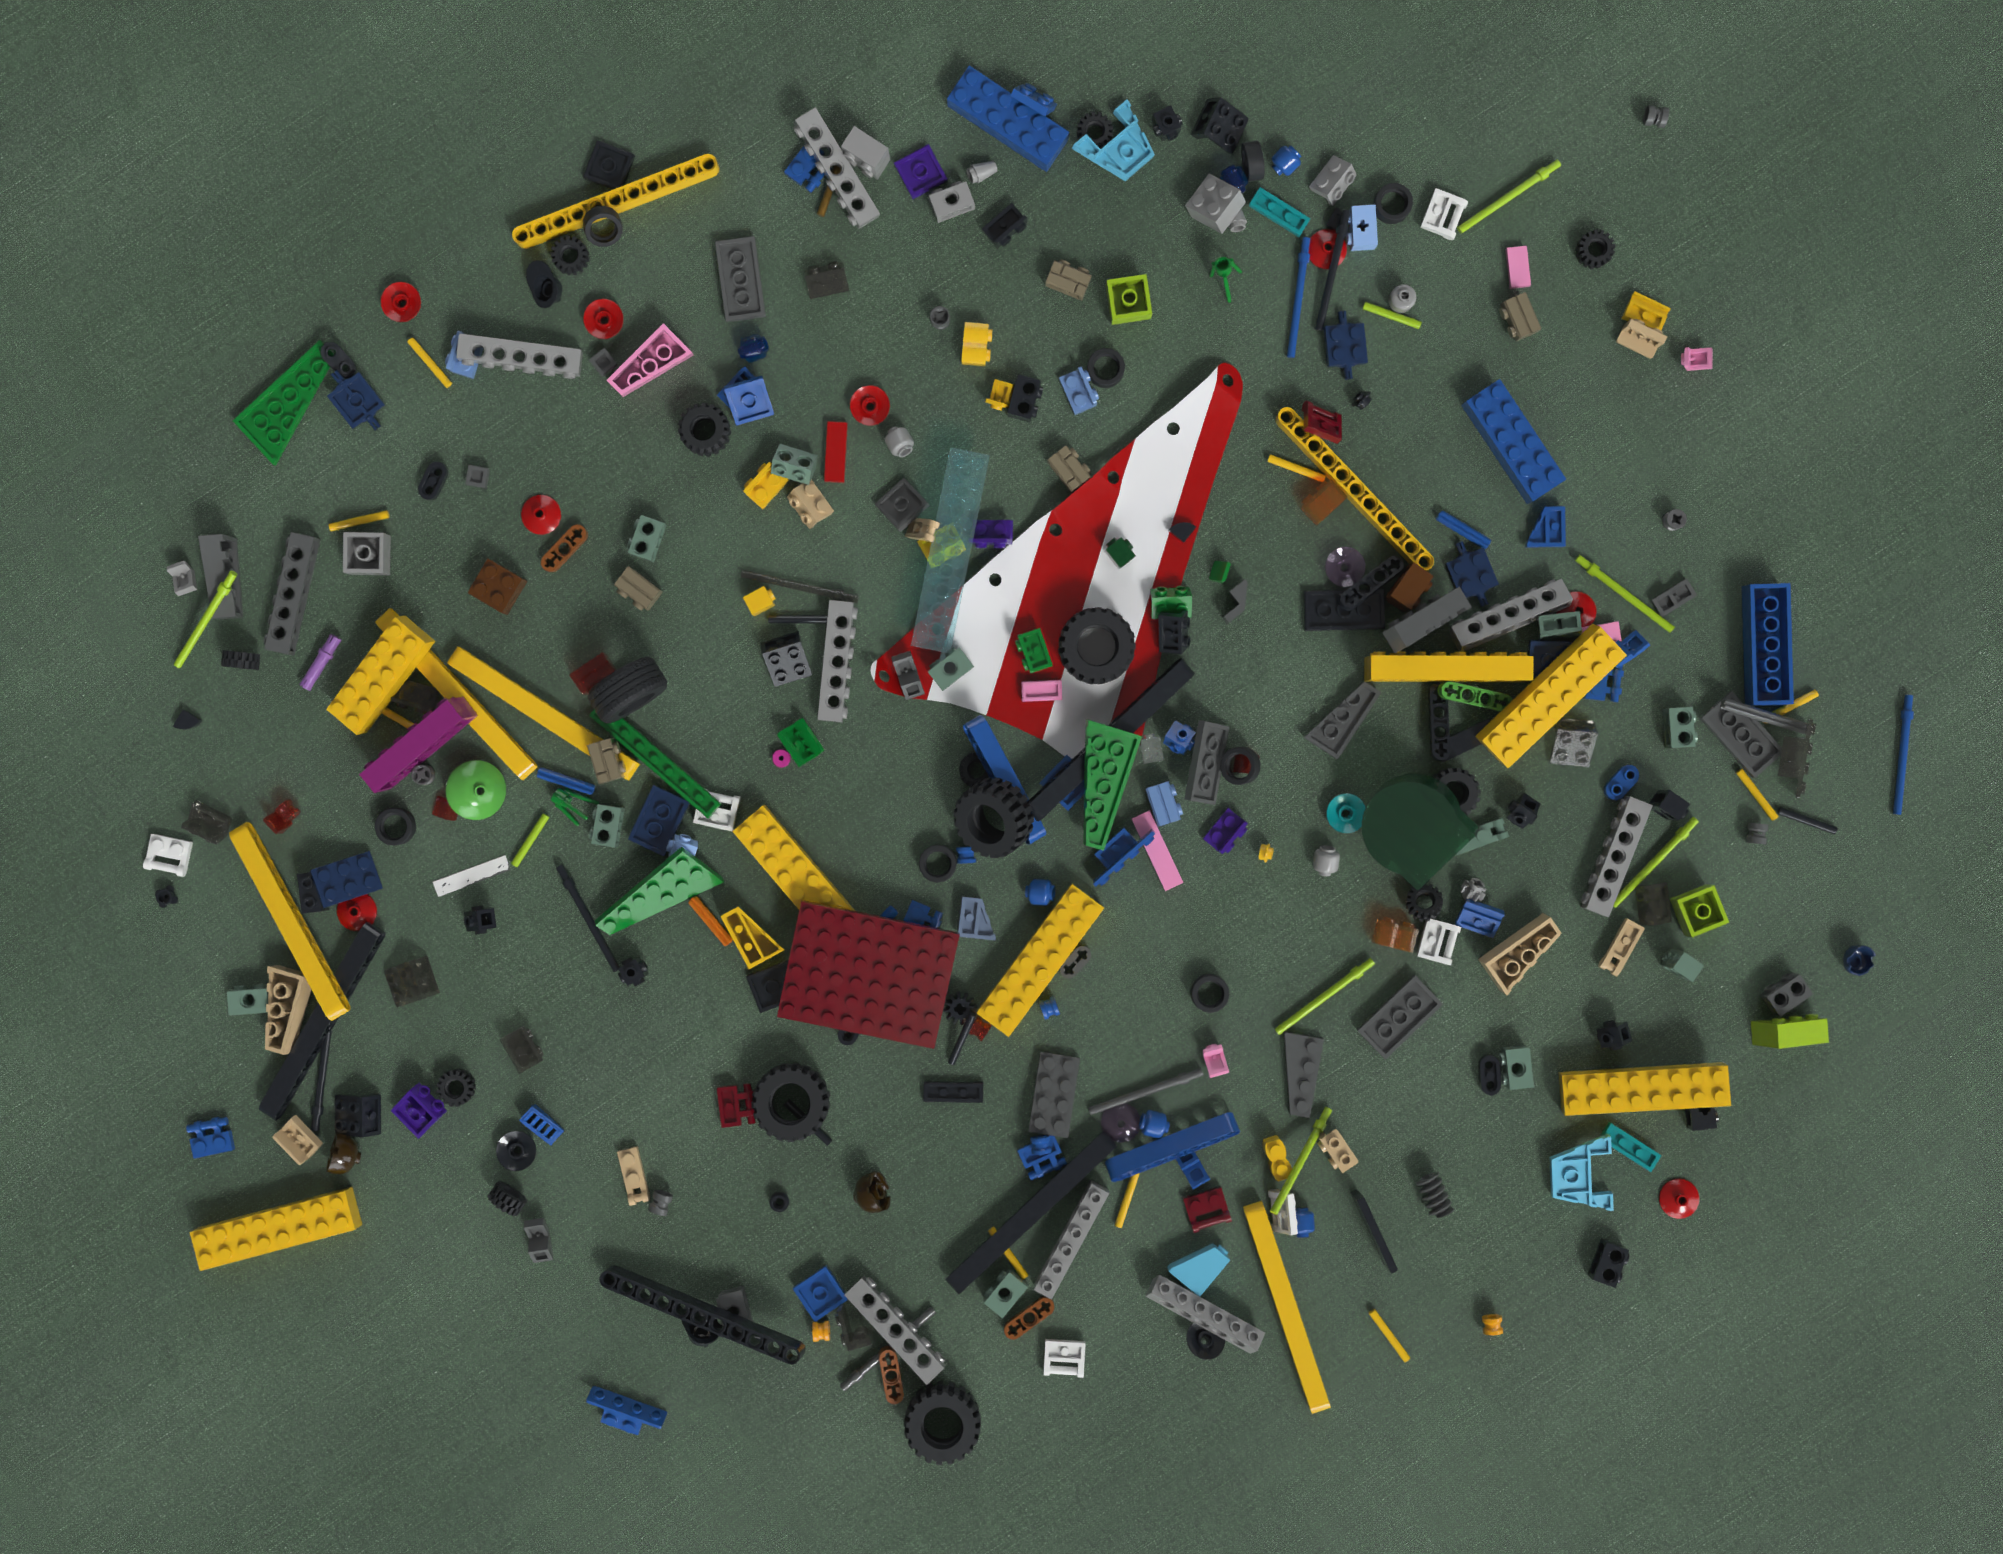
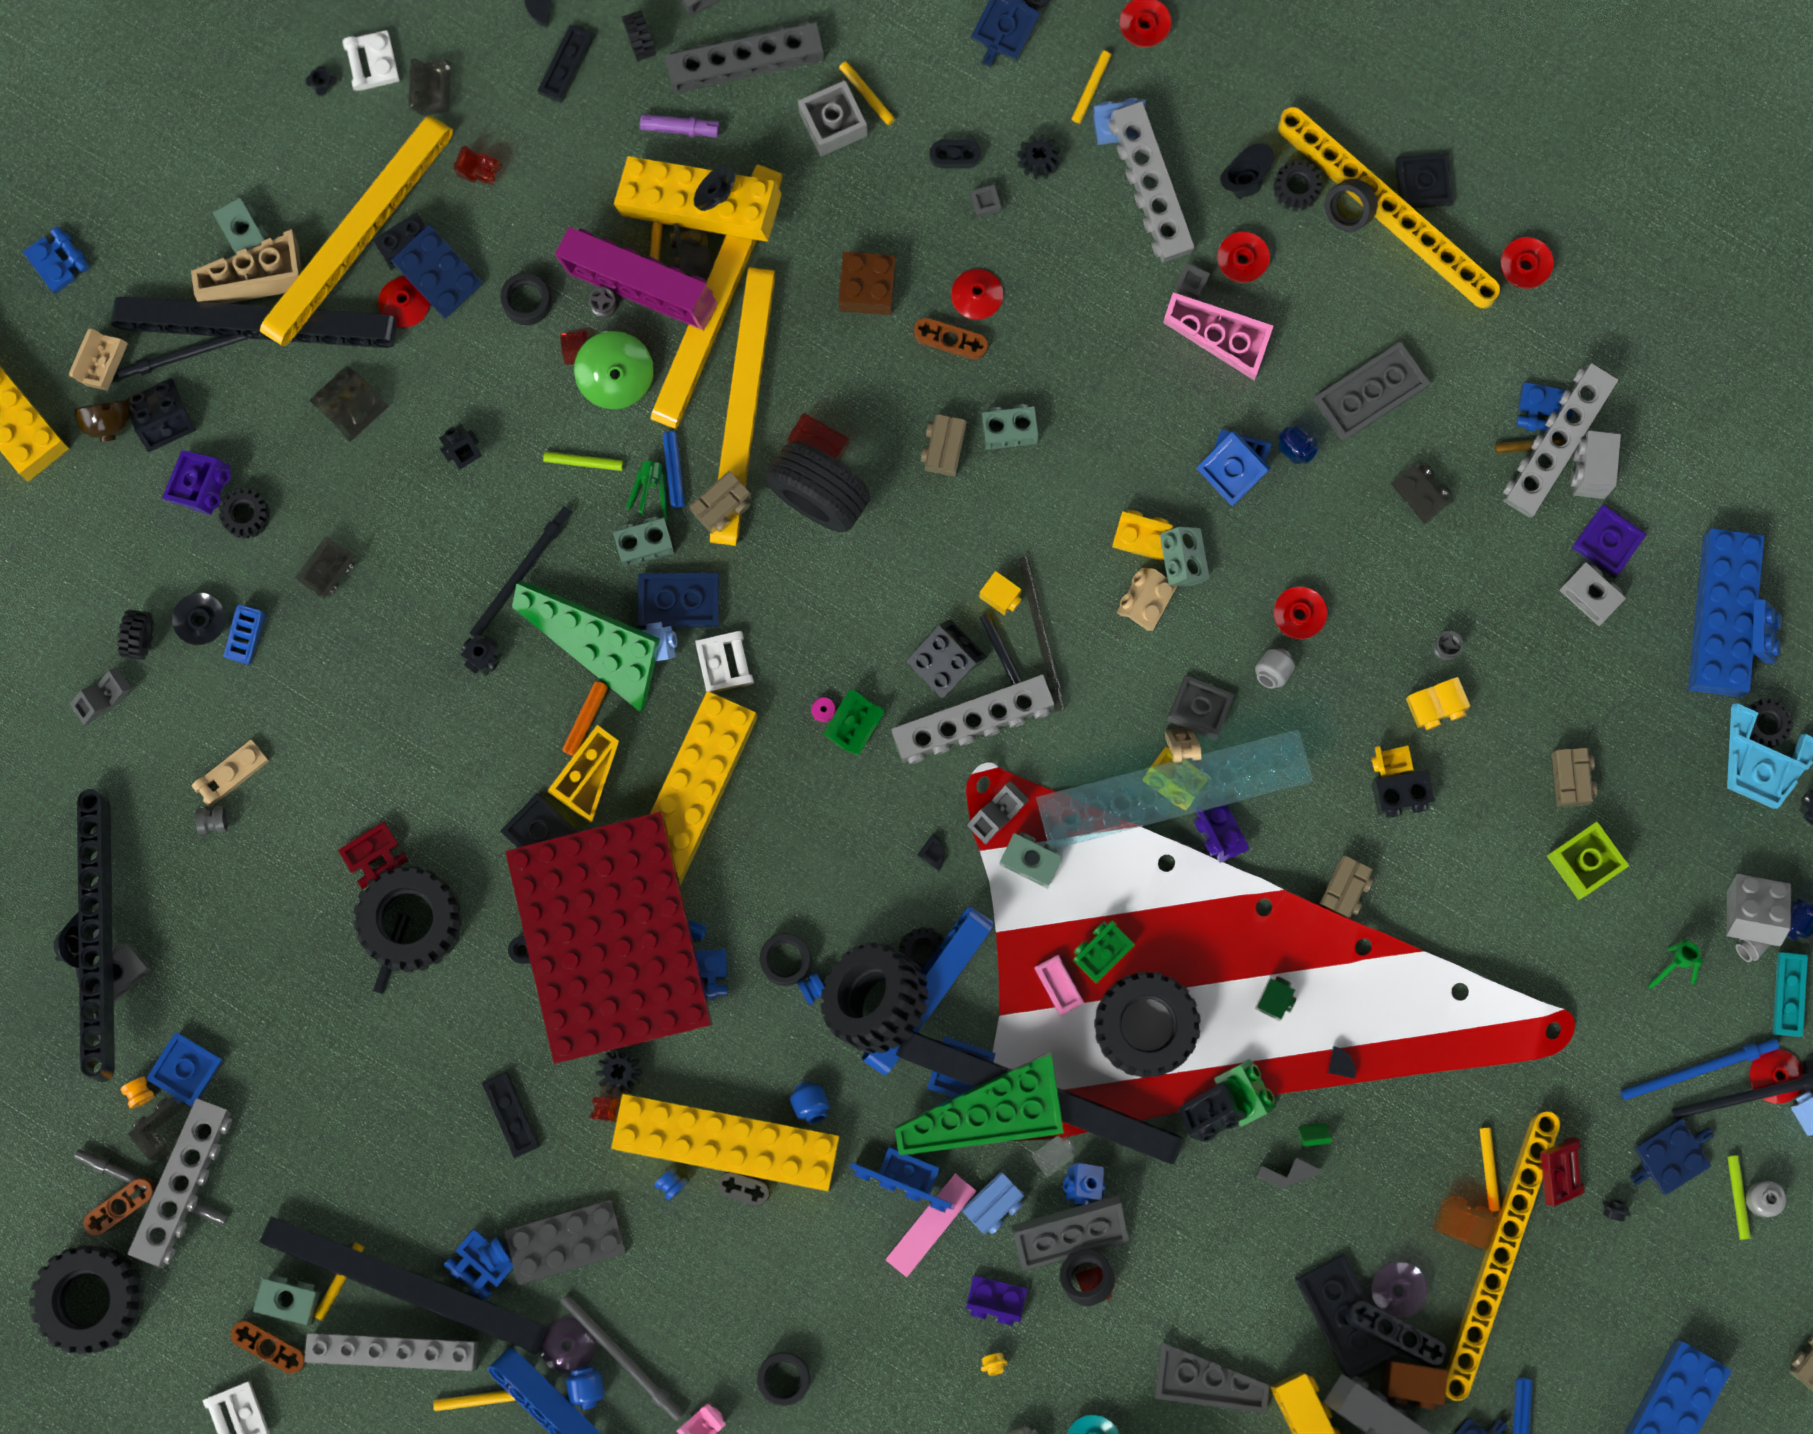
camera: 65 degrees right, 10 degrees down
white sticker [433,855,511,897] -> none
green tile [589,710,722,819] -> none
black tyre [678,403,731,457] -> none
black plate [769,1192,790,1212] -> none
red tile [824,421,848,483] -> none
dark brown cylinder [853,1172,891,1213] -> none
black bar [948,1012,977,1065] -> none
sand blue wing [957,896,996,940] -> none
light grey cone [966,160,998,184] -> none
black bracket [982,203,1028,249] -> none
medium blue bracket [1059,366,1099,415] -> none
black tyre [1087,348,1125,388] -> none
none -> black tile [537,24,594,104]
none -> black dish [694,165,736,211]
none -> black tile [917,833,944,872]
none -> black gear [1017,134,1061,180]
none -> red dish [1500,237,1554,289]

